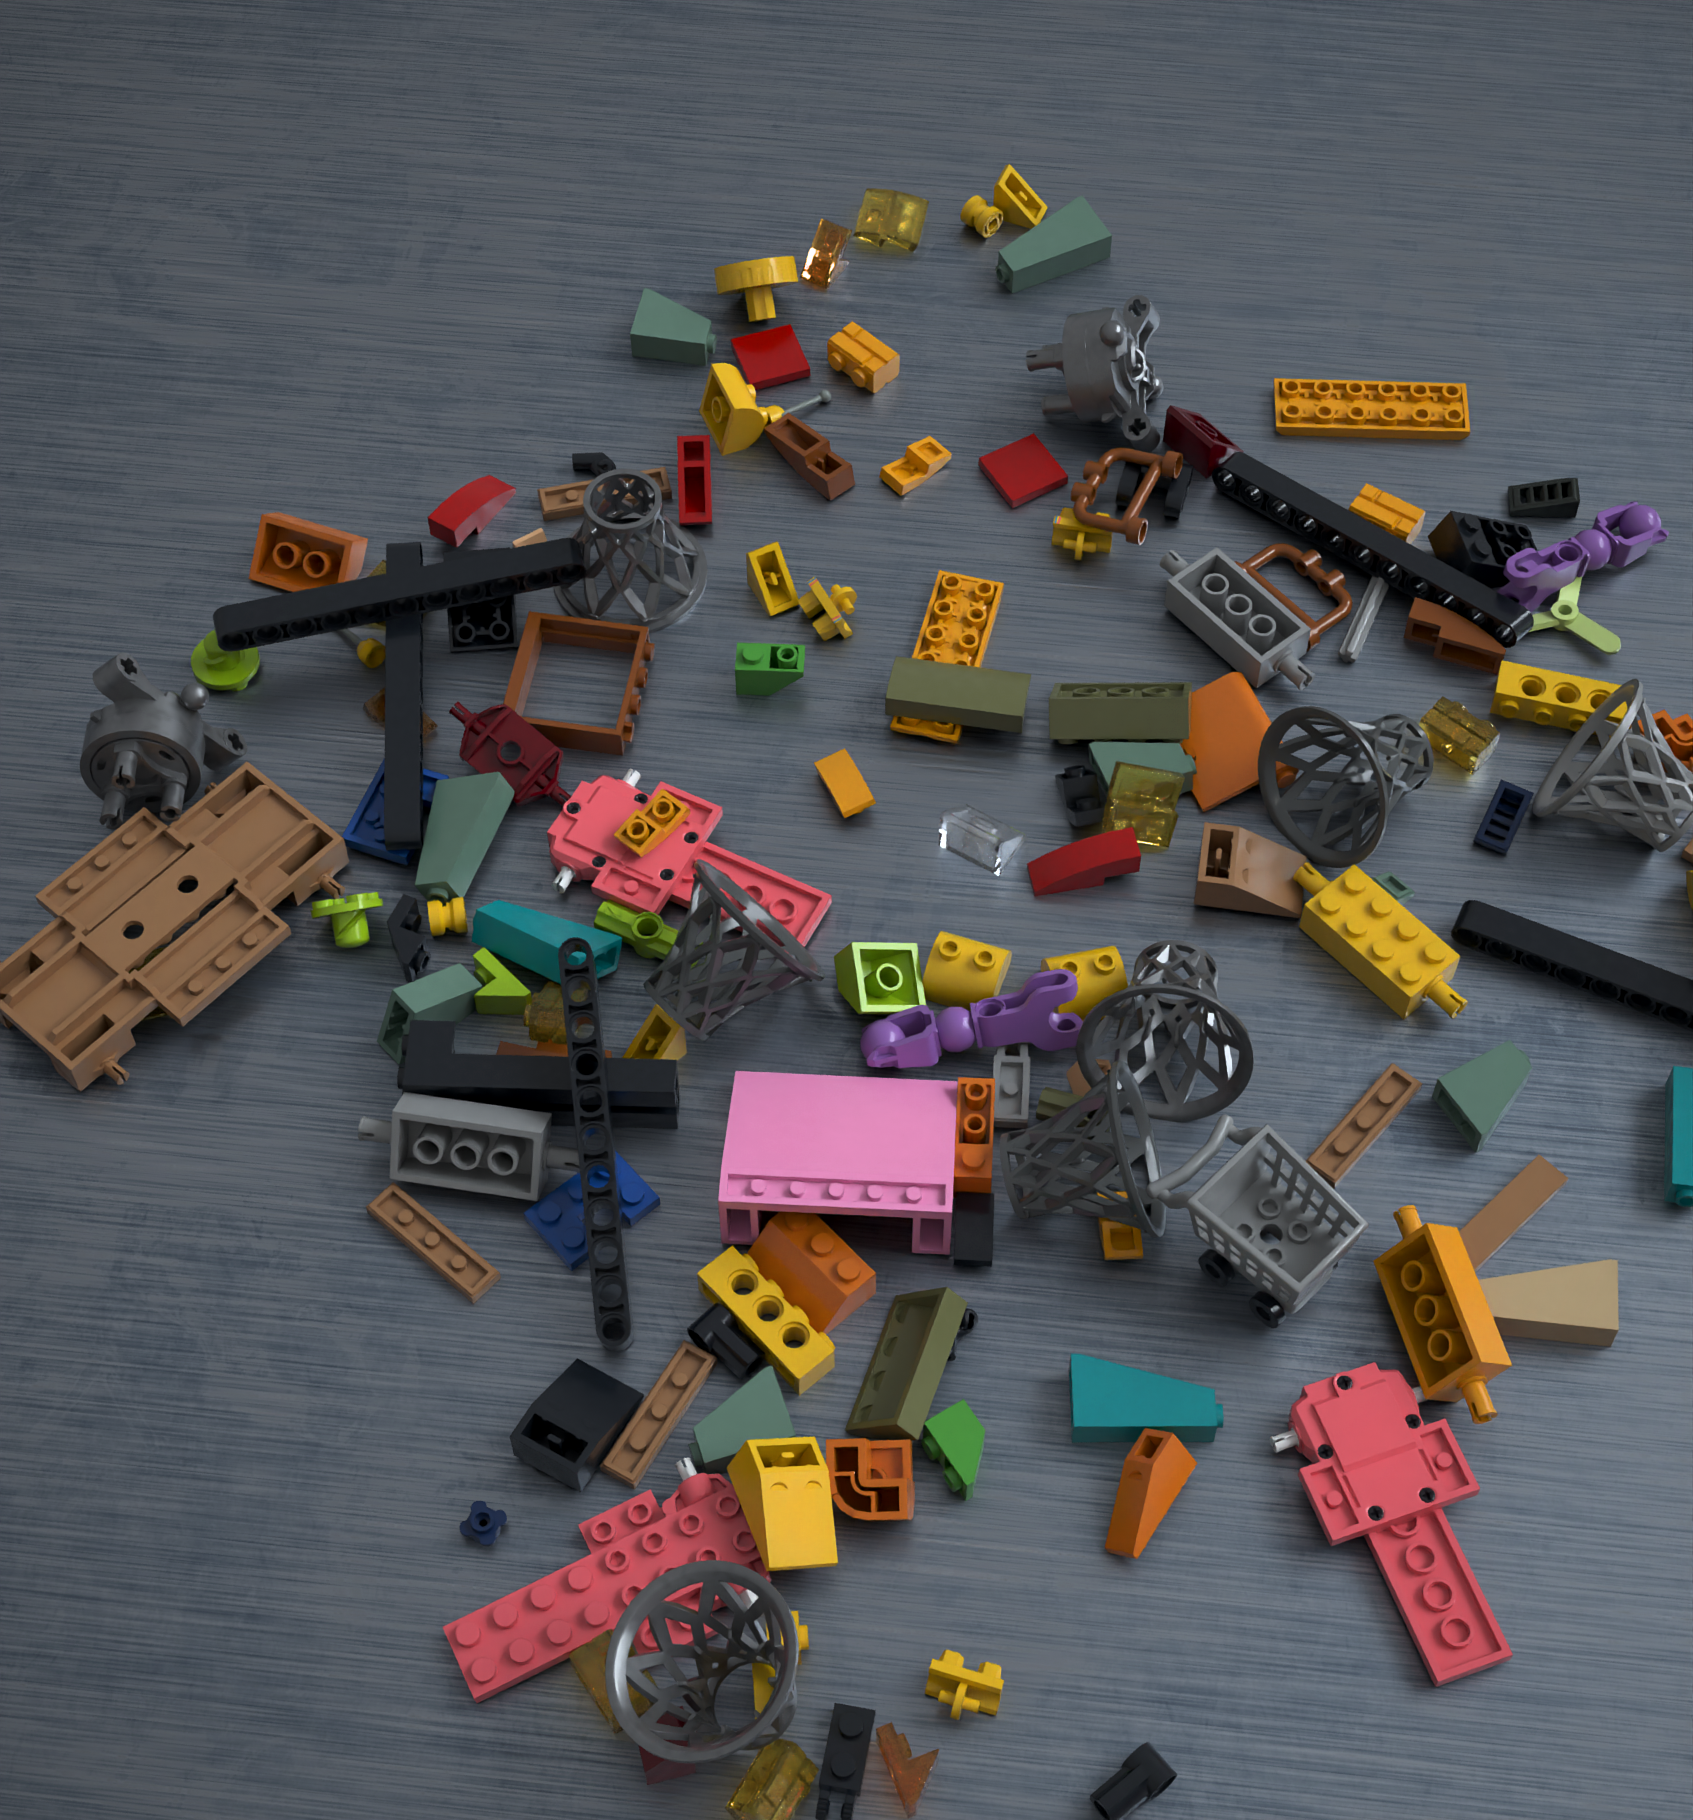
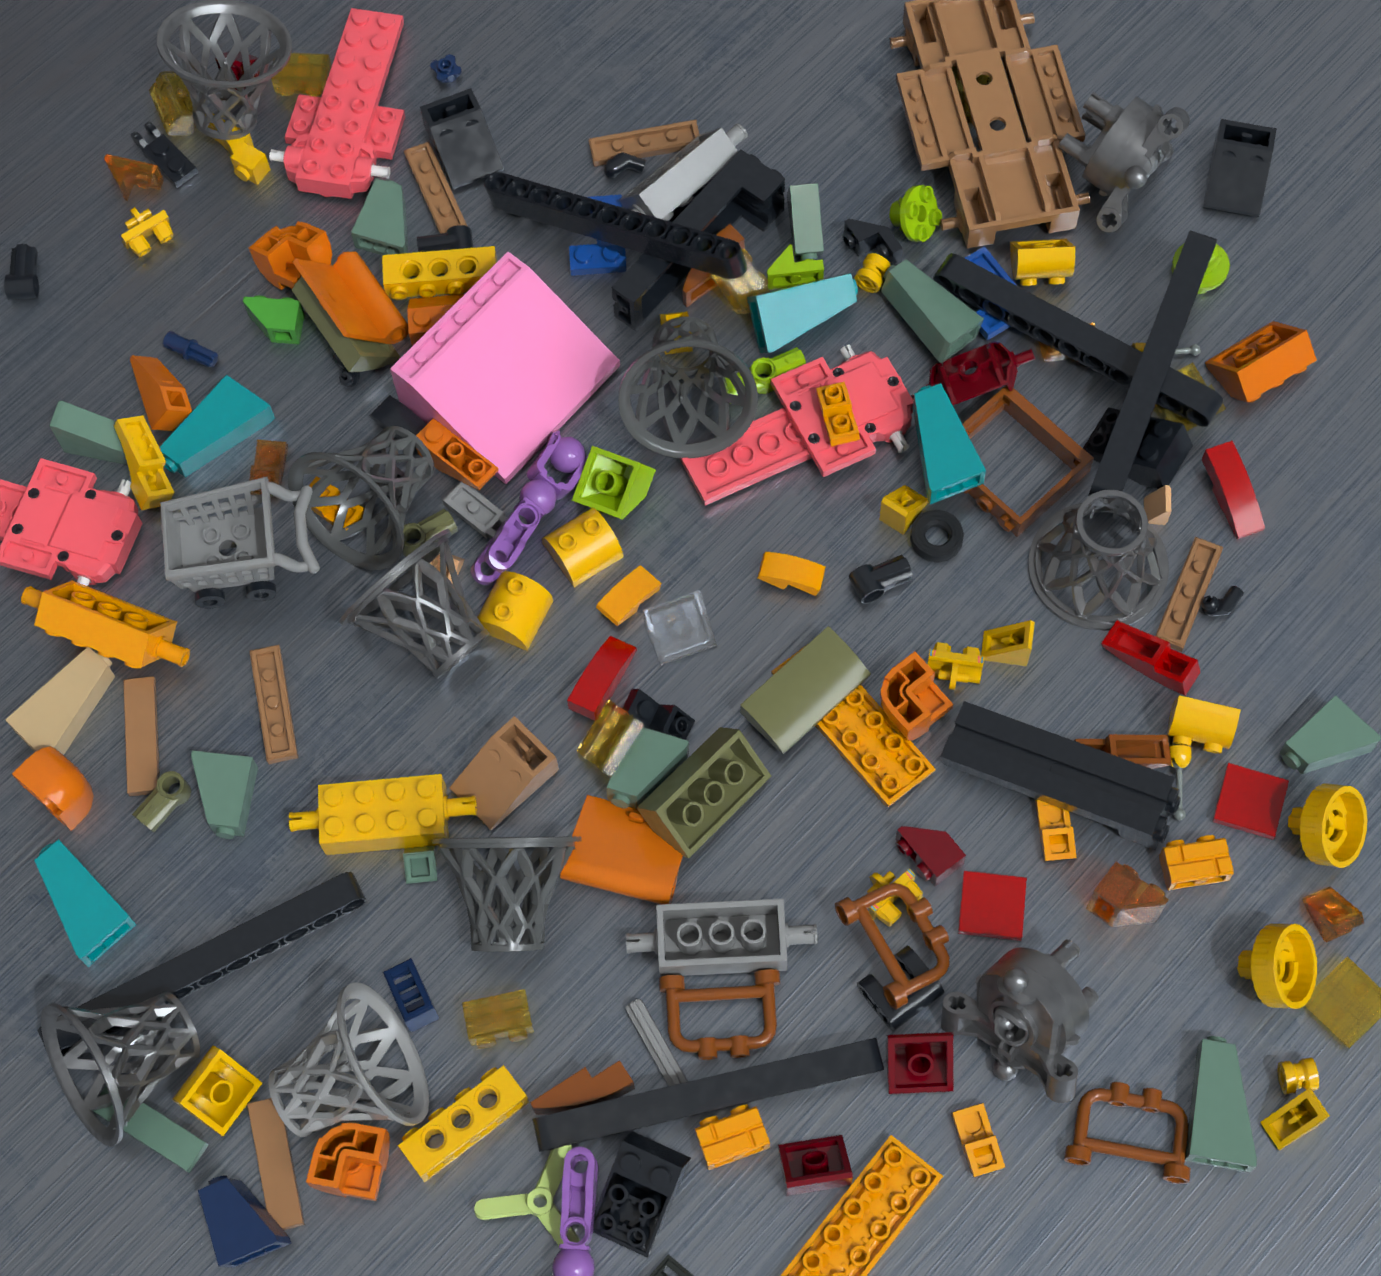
camera: 130 degrees right, 10 degrees up
yellow slope [727,1436,838,1571] -> none
bright green slope [735,642,805,696] -> none
none -> orange brick [12,746,94,831]
none -> sand green slope [49,400,128,465]
none -> yellow slope [114,415,175,510]
none -> olive piece [132,771,191,833]
none -> dark blue axle [163,331,219,367]
none -> clear orange slope [249,439,288,497]
none -> orange door [293,251,409,344]
none -> light orange slope [596,565,662,626]
none -> black arm [604,152,646,179]
none -> dark red slope [778,1135,853,1196]
none -> black piece [848,555,913,604]
none -> yellow slope [879,485,928,535]
none -> orange brick [880,651,954,741]
none -> dark red slope [895,826,966,886]
none -> black tyre [910,510,964,563]
none -> teal slope [913,383,986,505]
none -> black brick [940,701,1181,850]
none -> light orange slope [951,1103,1005,1177]
none -> yellow brick [1010,239,1075,286]
none -> dark orange bar [1064,1082,1191,1184]
none -> clear orange slope [1086,861,1169,927]
none -> black slope [1203,119,1277,217]
none -> yellow piece [1237,924,1317,1009]

